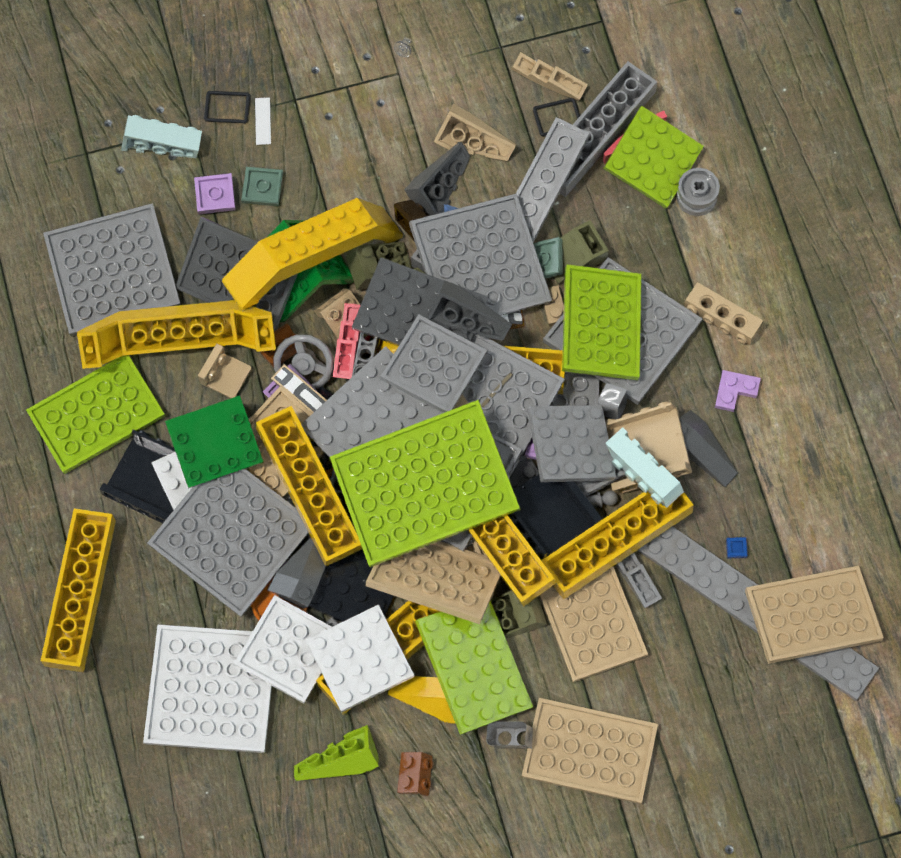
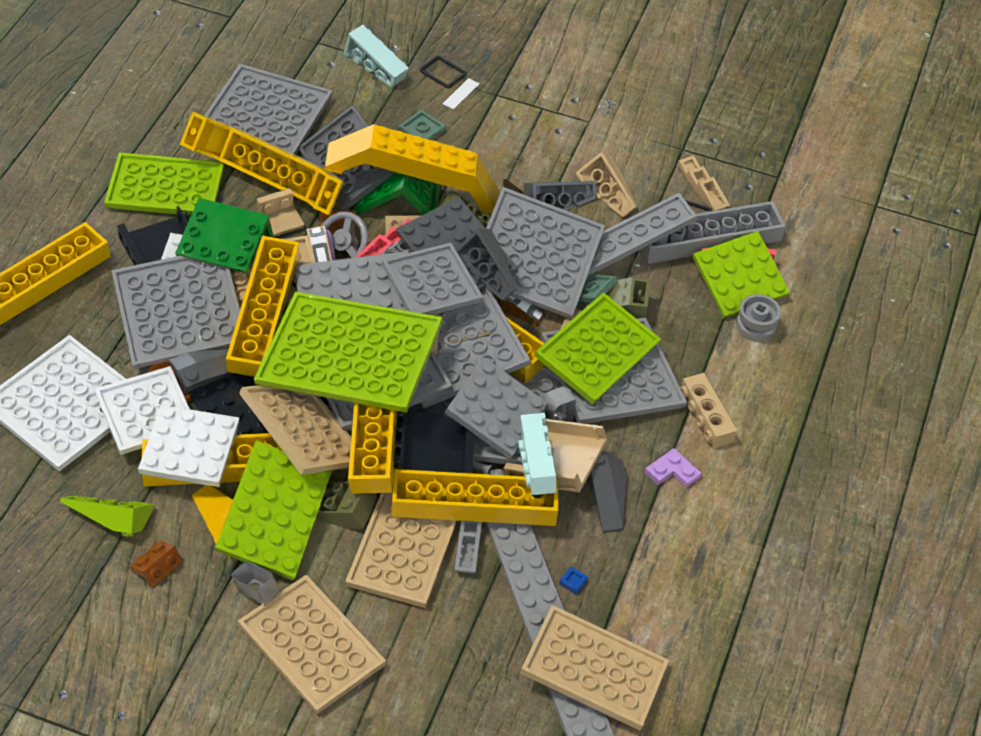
camera: 30 degrees right, 20 degrees down
lavender plate [194,173,235,214] -> none

